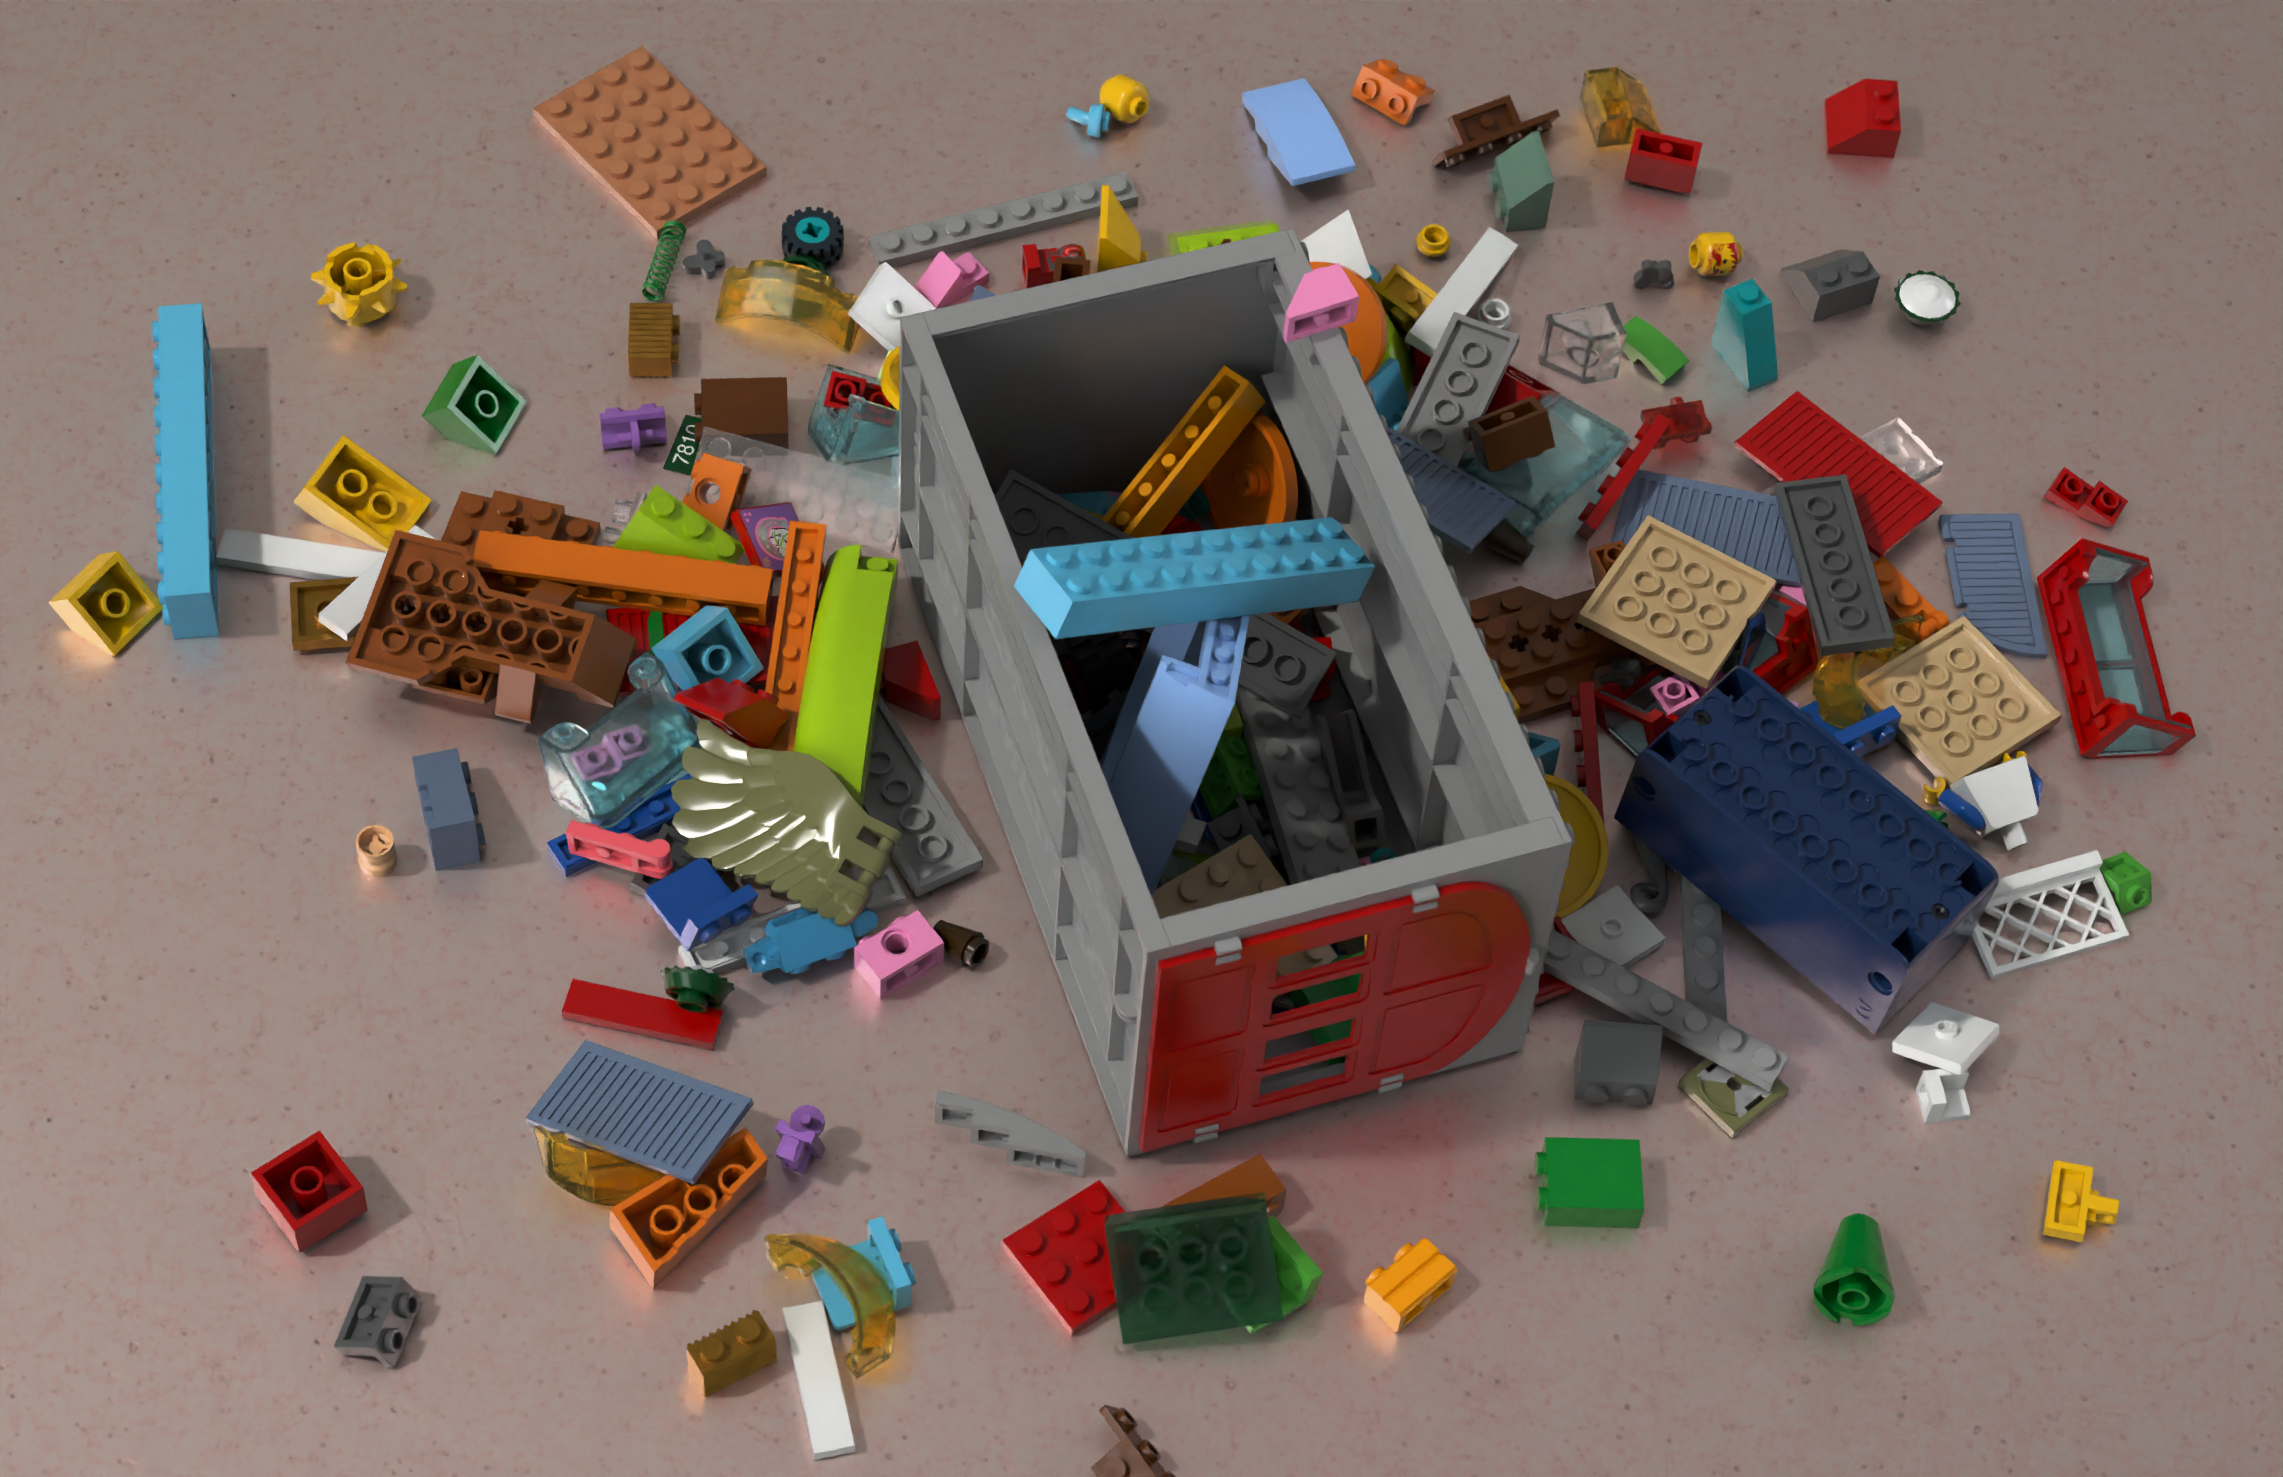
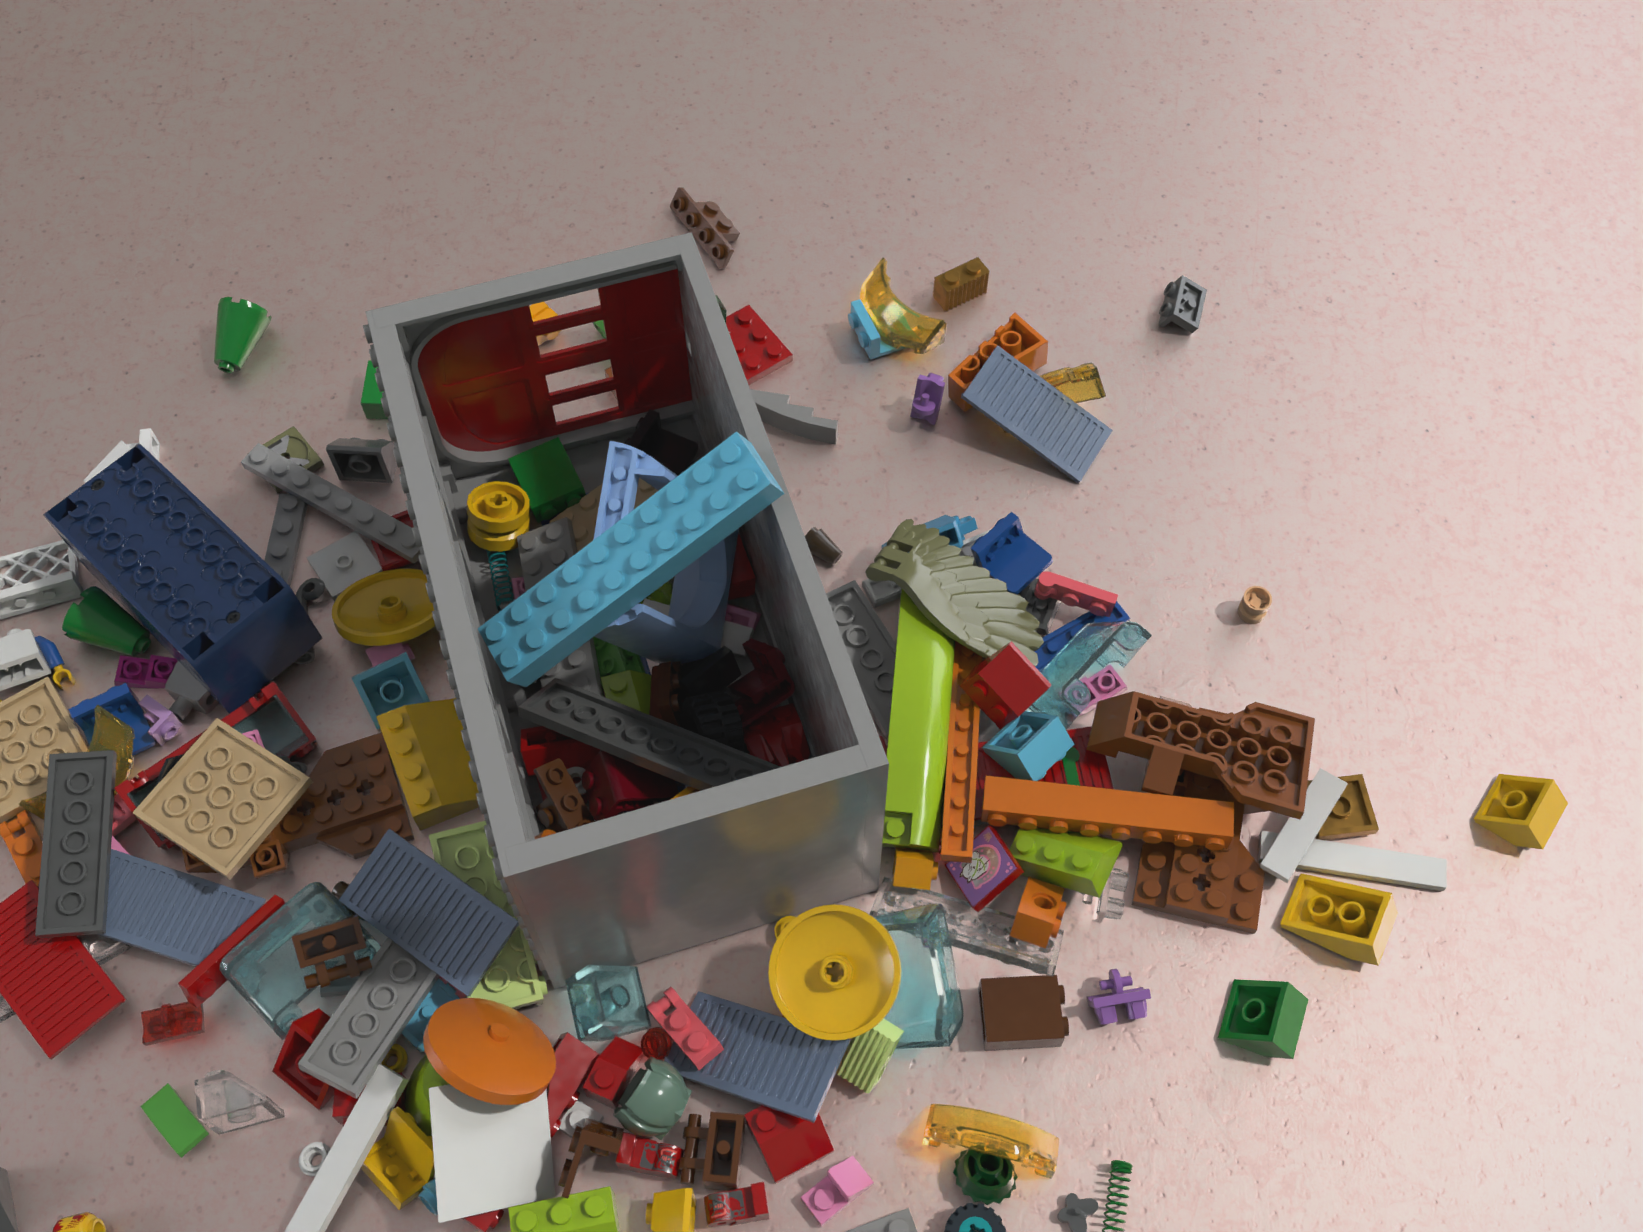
camera: 175 degrees left, 5 degrees up
medium azure brick [152,303,219,640] -> none
red brick [251,1130,368,1253] -> none
yellow brick [311,242,408,327] -> none
sand blue wedge [412,748,486,871] -> none
red tile [562,979,724,1050] -> none
pearl gold brick [628,303,680,378] -> none
dark green piece [660,965,735,1013] -> none
dark green sticker [663,414,702,475] -> none
white tile [782,1301,855,1460] -> none
red slope [823,371,896,427] -> none
white plate [848,262,936,351] -> none
bright pink brick [854,910,944,1000] -> none
bright pink slope [1283,263,1359,343] -> none
red wing [1570,681,1604,823] -> none
dark grey piece [1633,260,1674,289] -> none
teal slope [1710,278,1778,392] -> none
yellow hinge [2042,1160,2119,1242] -> none
none -> light orange brick [892,847,938,890]

